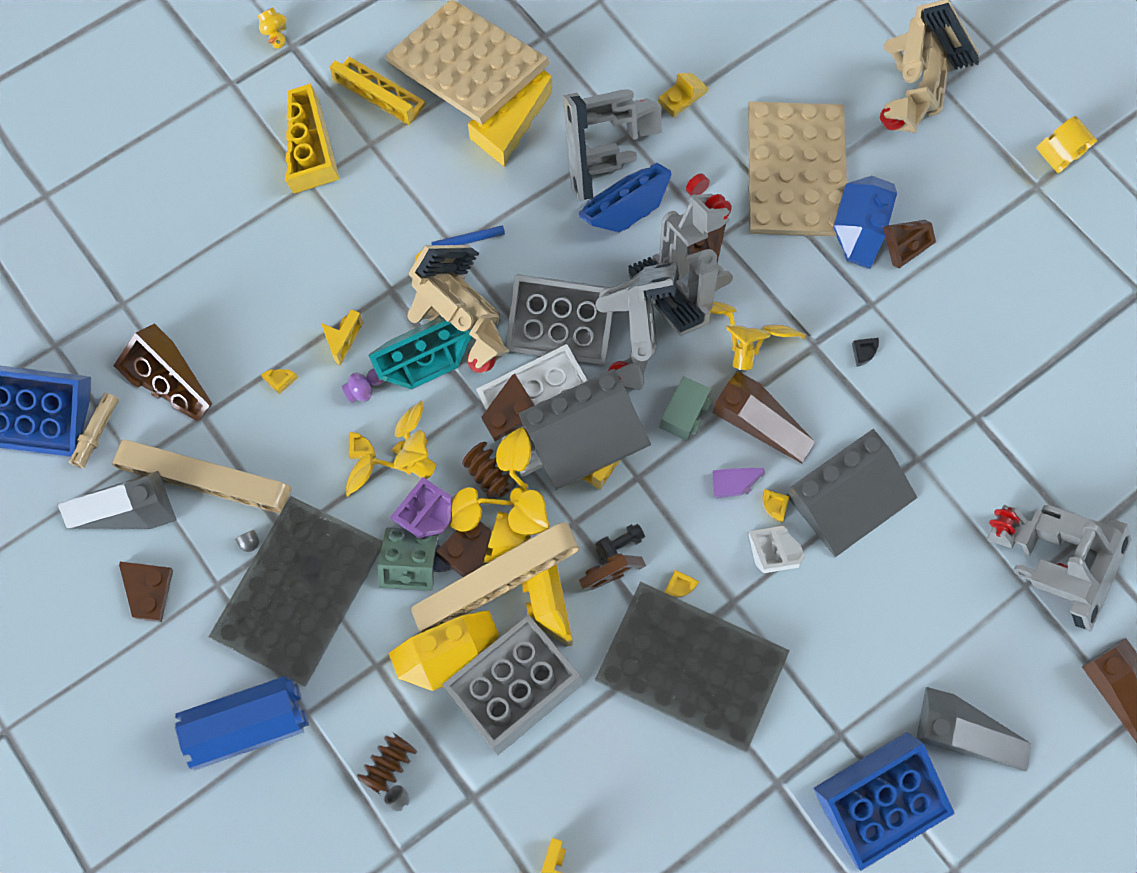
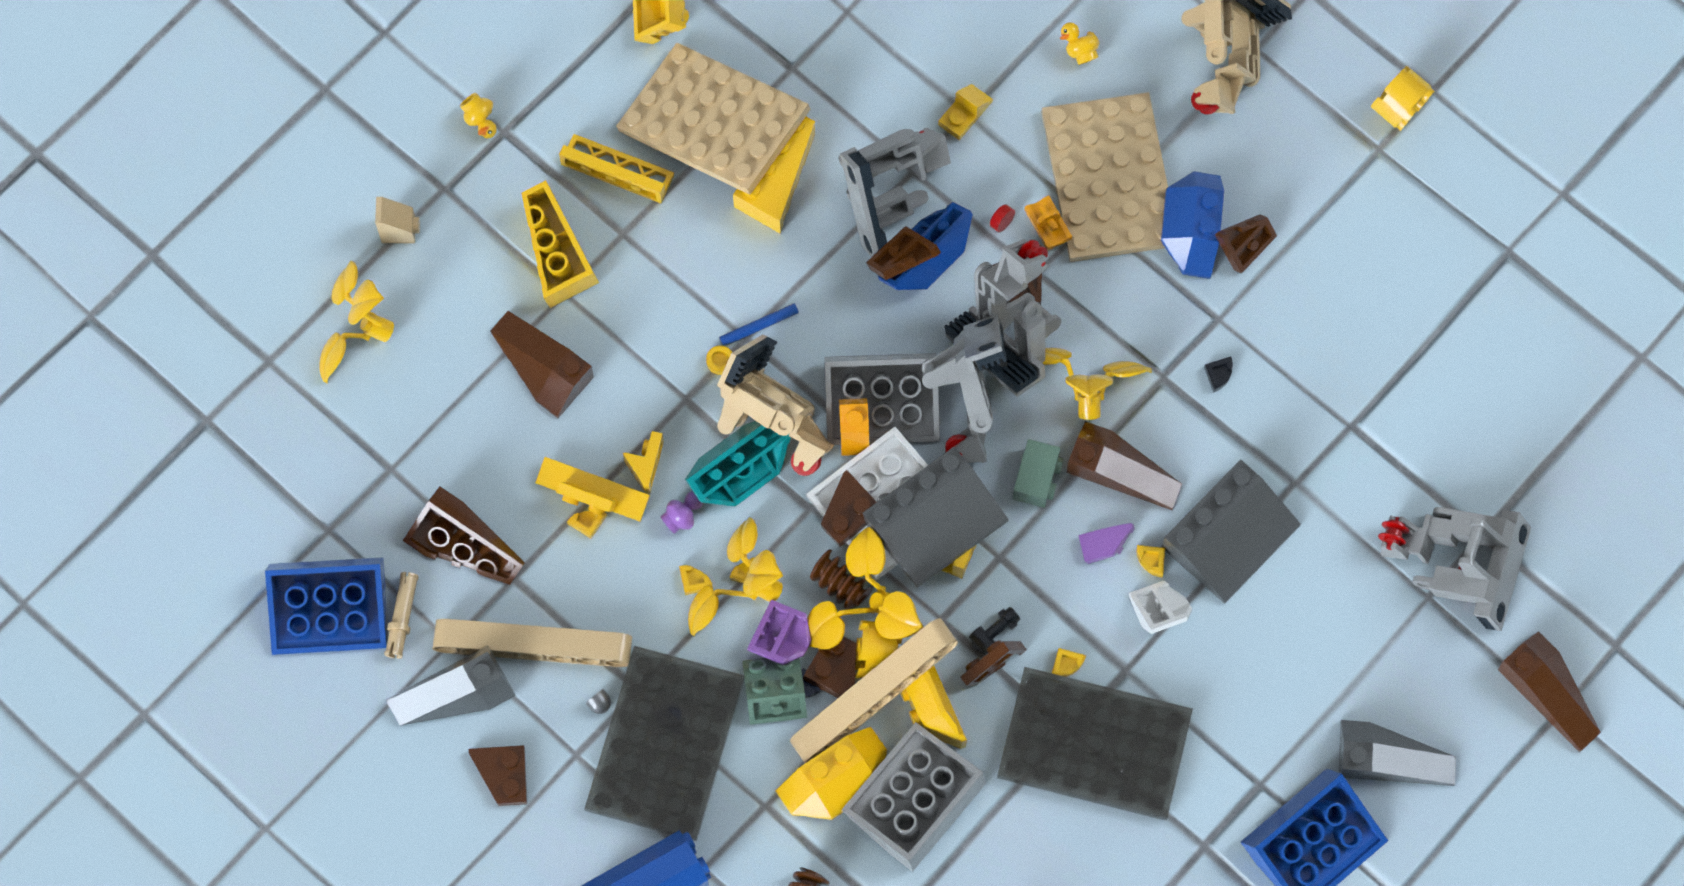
camera: 10 degrees left, 0 degrees up
none -> yellow plant [319,260,394,384]
none -> tan slope [375,197,420,243]
none -> reddish brown wedge [490,311,594,418]
none -> yellow bracket [535,457,650,522]
none -> light orange slope [839,398,869,456]
none -> reddish brown wing [866,226,941,280]
none -> light orange hips [1024,195,1072,251]
none -> yellow animal [1060,22,1100,65]

